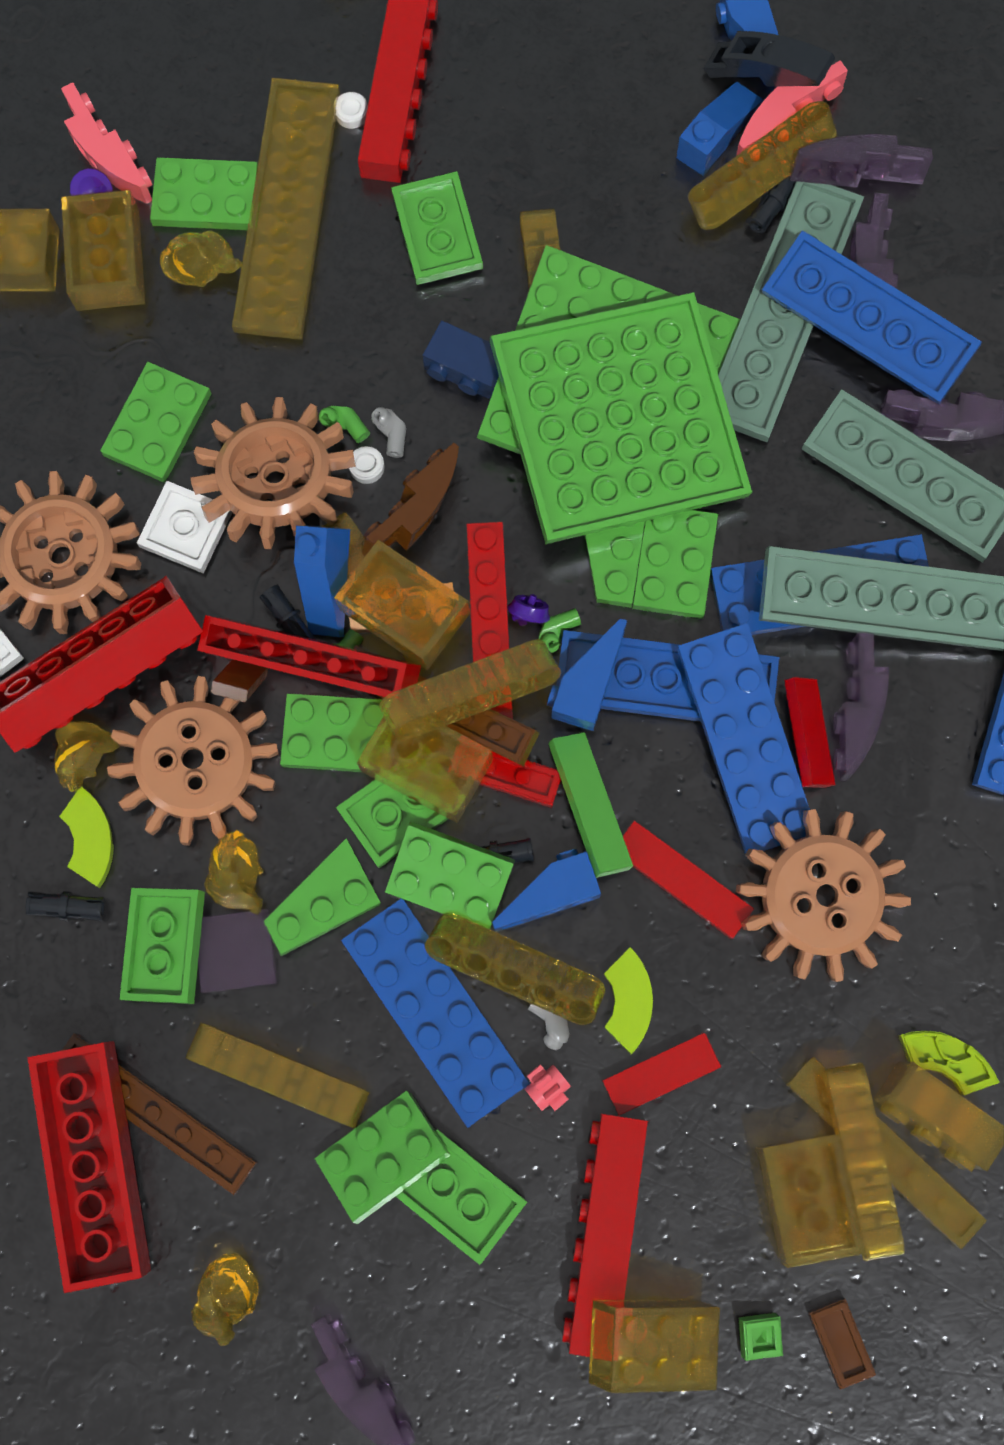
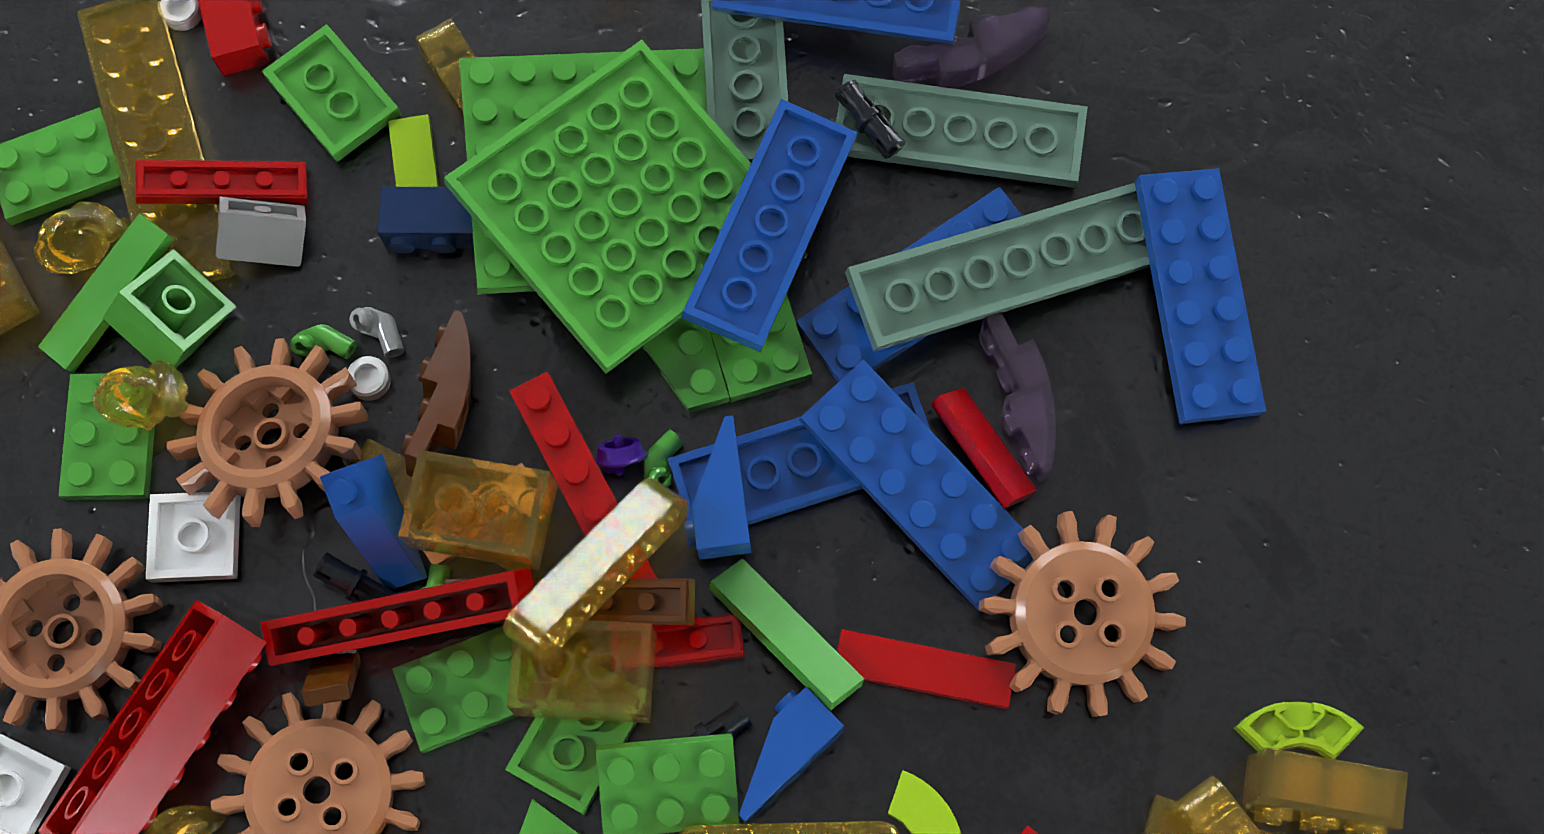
camera: 25 degrees left, 5 degrees down
none -> bright green tile [38,213,175,373]
none -> clear yellow hair [93,360,188,431]
none -> bright green slope [103,249,236,376]
none -> red tile [135,160,307,205]
none -> light grey panel [216,197,306,266]
none -> lime tile [388,114,440,187]
none -> blue plate [681,99,858,352]
none -> black pin [835,80,905,159]

